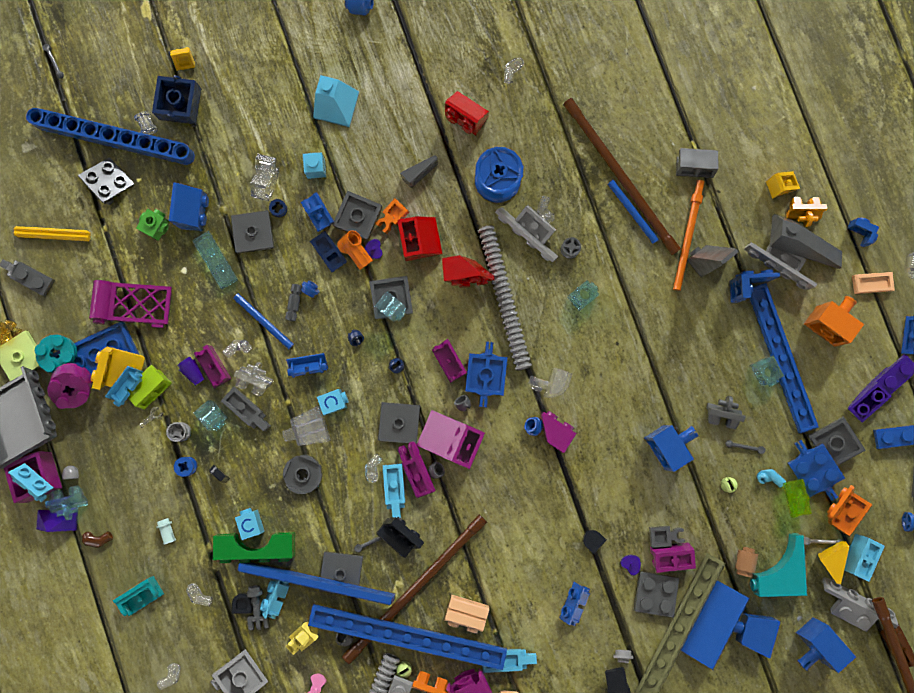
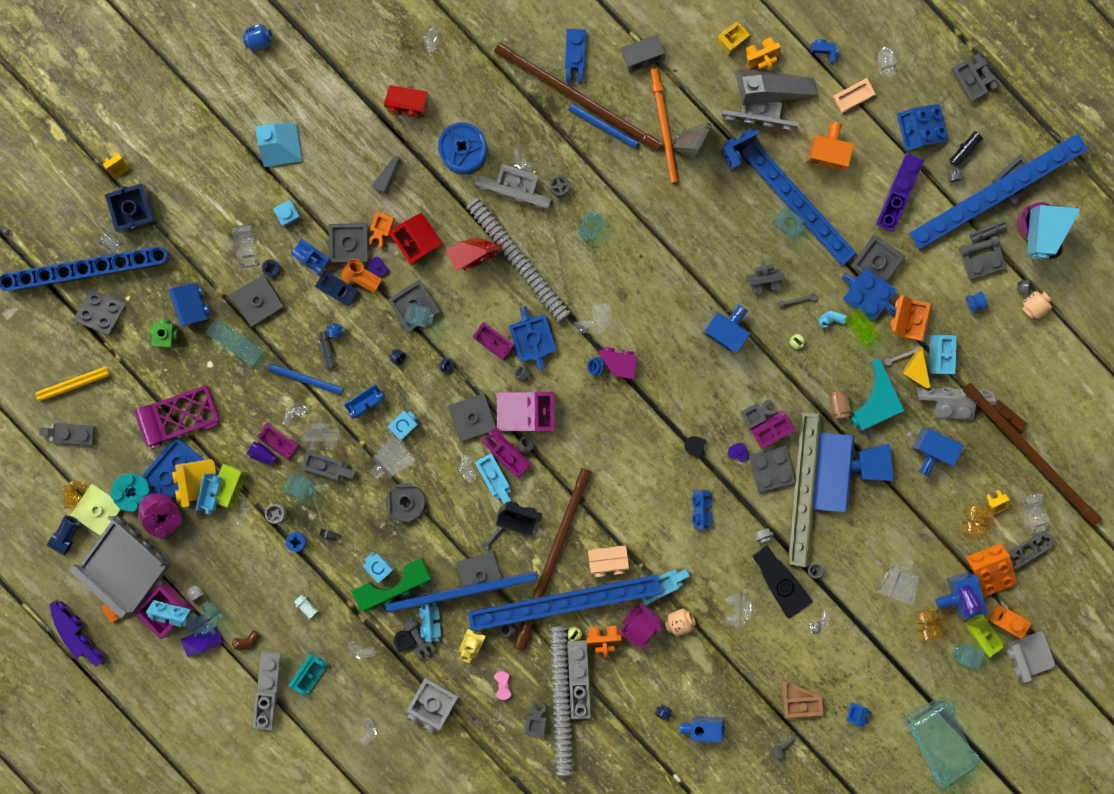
camera: 20 degrees left, 5 degrees up
none -> light grey slope [252,651,281,730]
none -> blue hinge [565,29,586,83]

